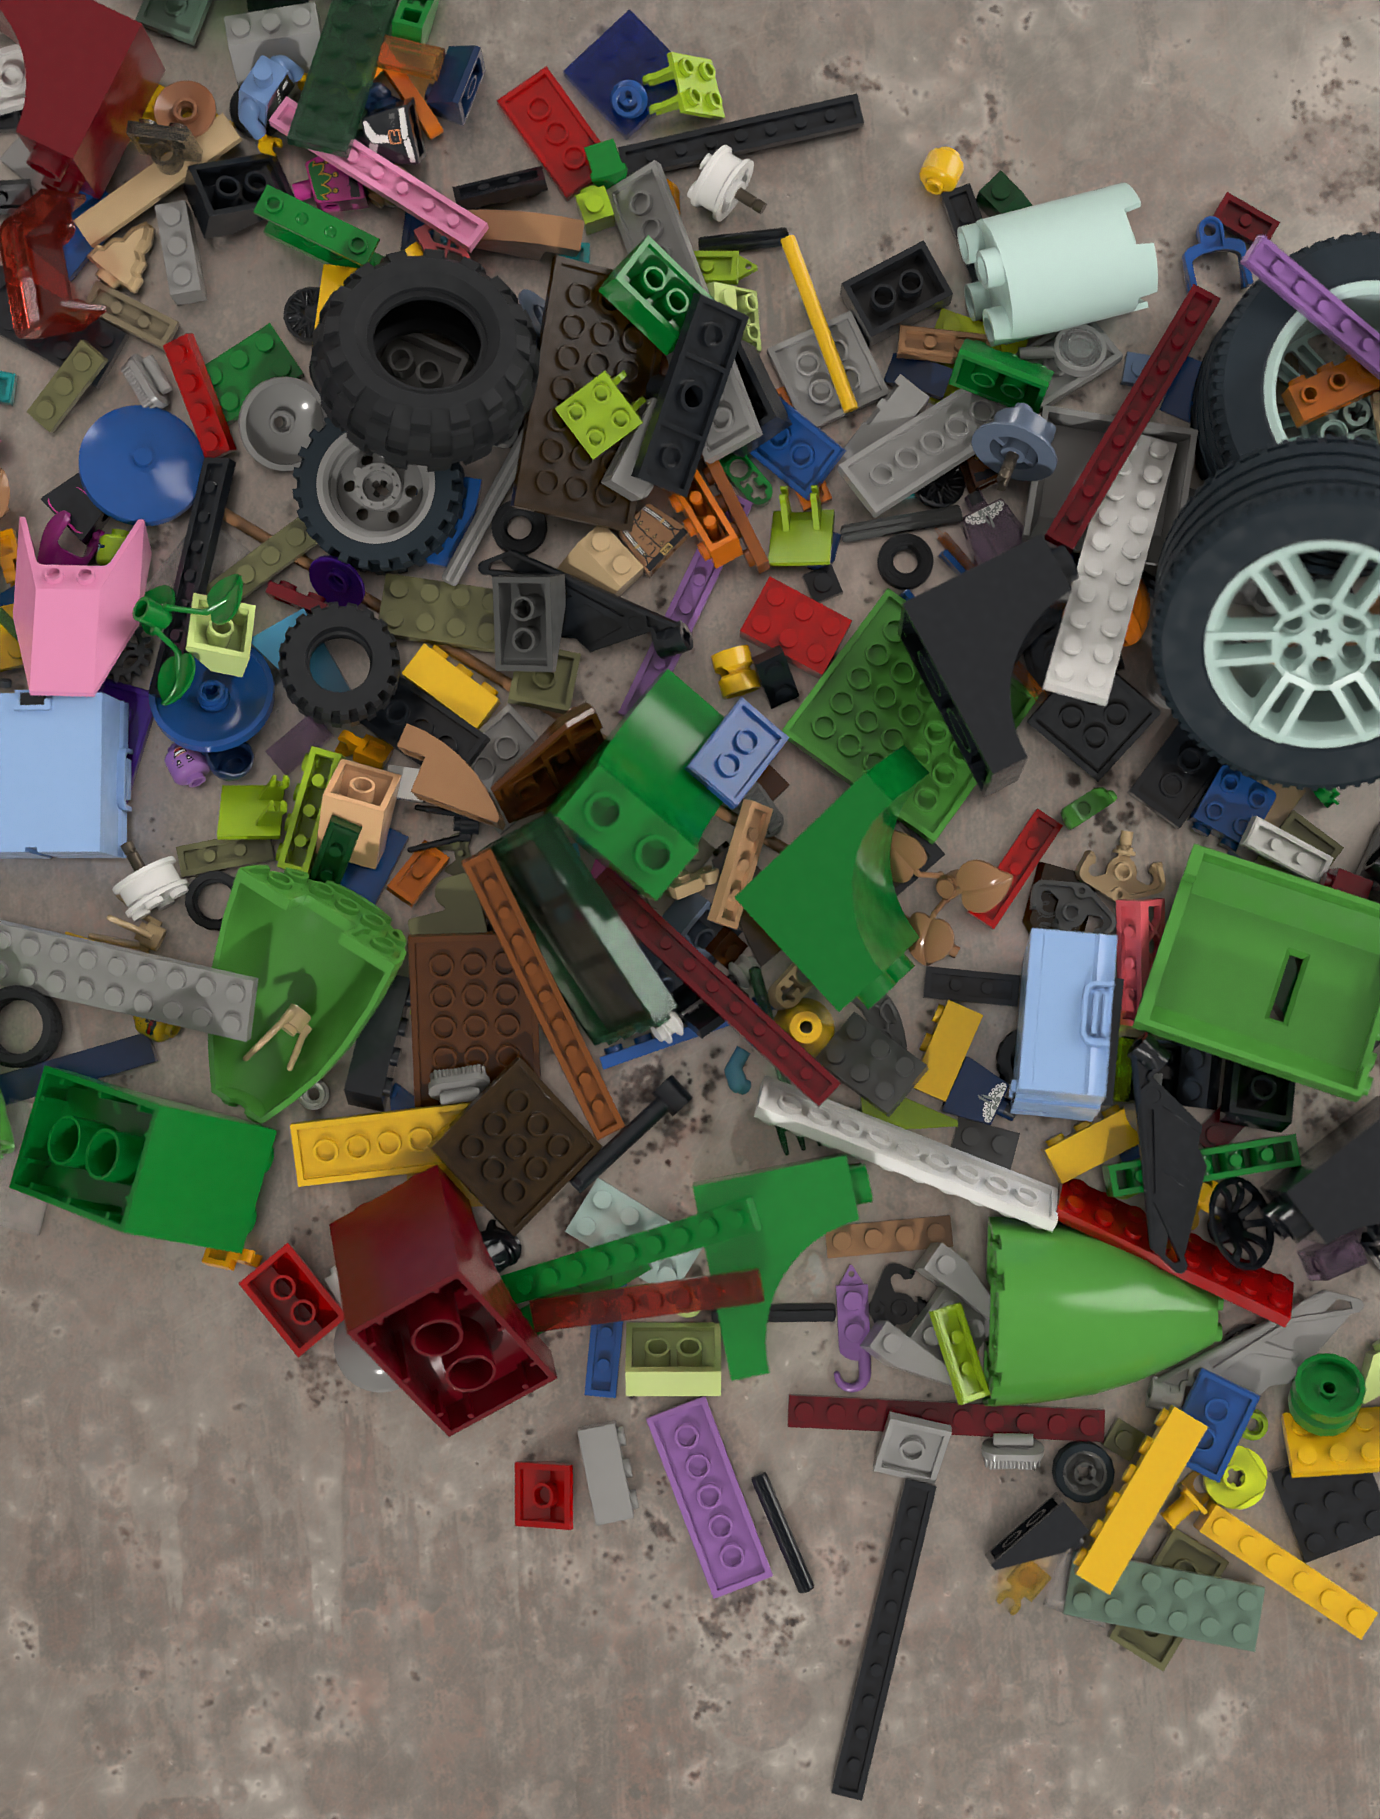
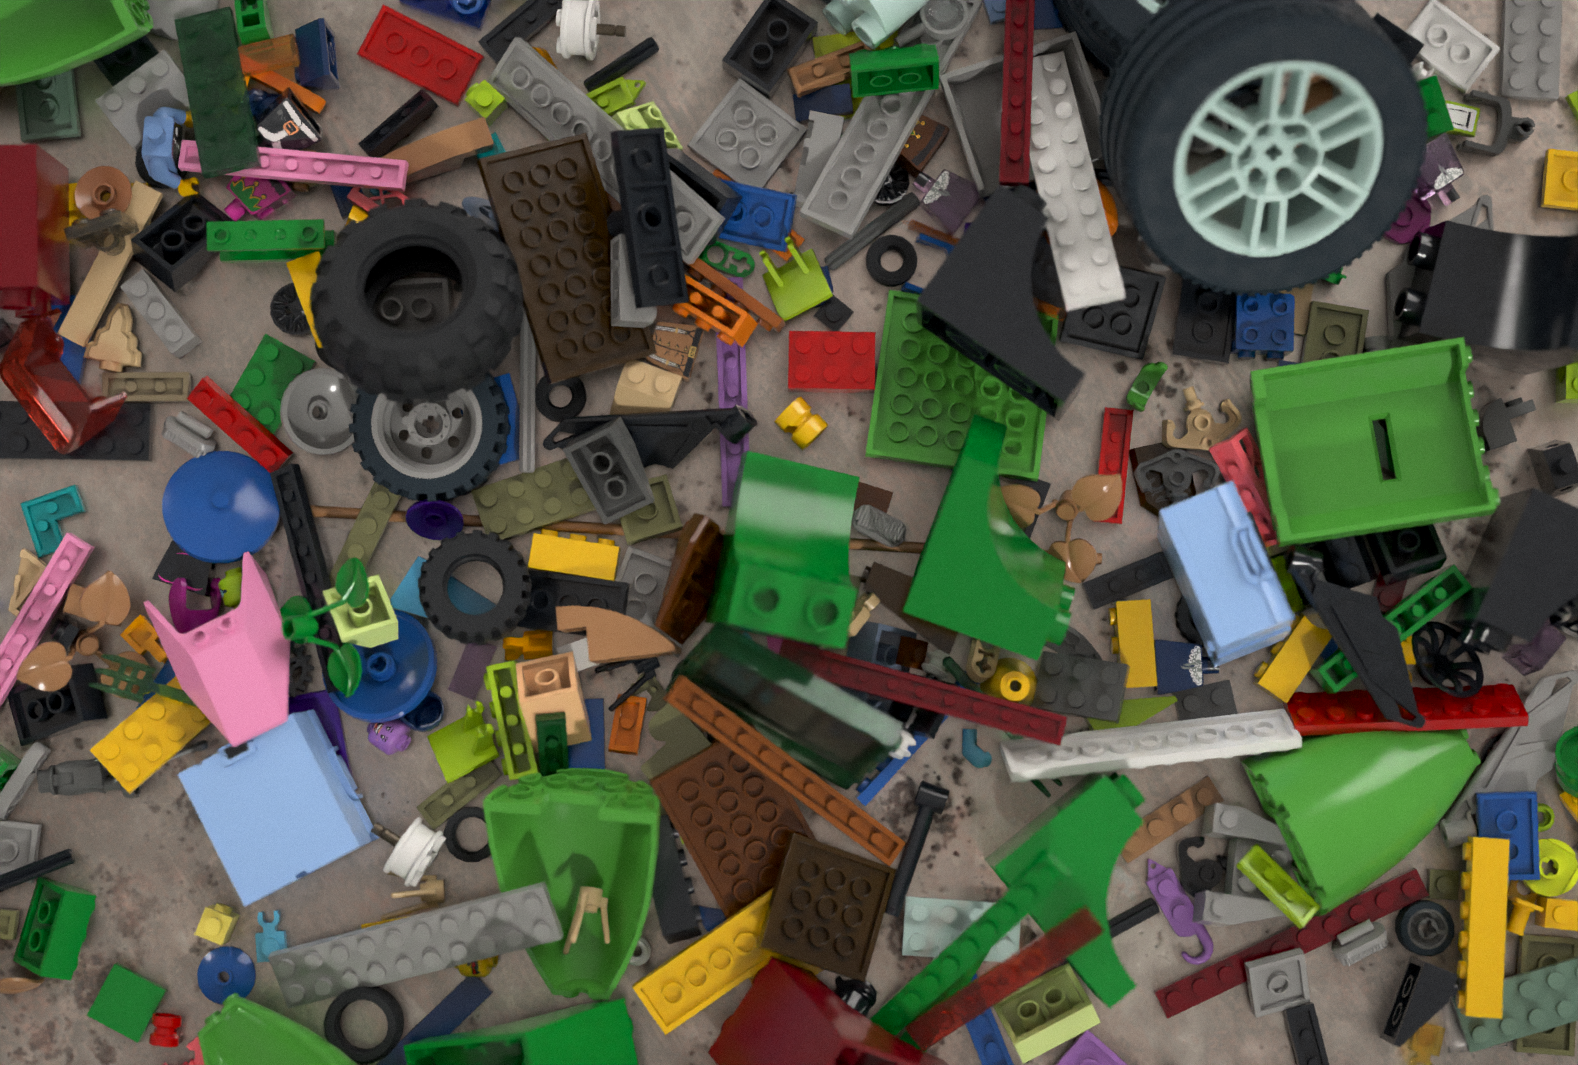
camera: 35 degrees left, 0 degrees up
olive plate [26,340,109,432] -> none
dark red plate [265,580,329,614] -> none
light grey piece [428,1064,490,1105] -> none
lime plate [555,370,646,459] -> none
green tile [584,138,628,190] -> none
green slope [598,235,716,356] -> none
tile [685,697,789,810] -> none
light nougat plate [707,799,773,929] -> none
black plate [751,645,799,709] -> none
yellow piece [780,235,859,413] -> none
sand blue piece [972,403,1057,491] -> none
white tile [1239,816,1334,884] -> none
dark red brick [1319,868,1374,899] -> none

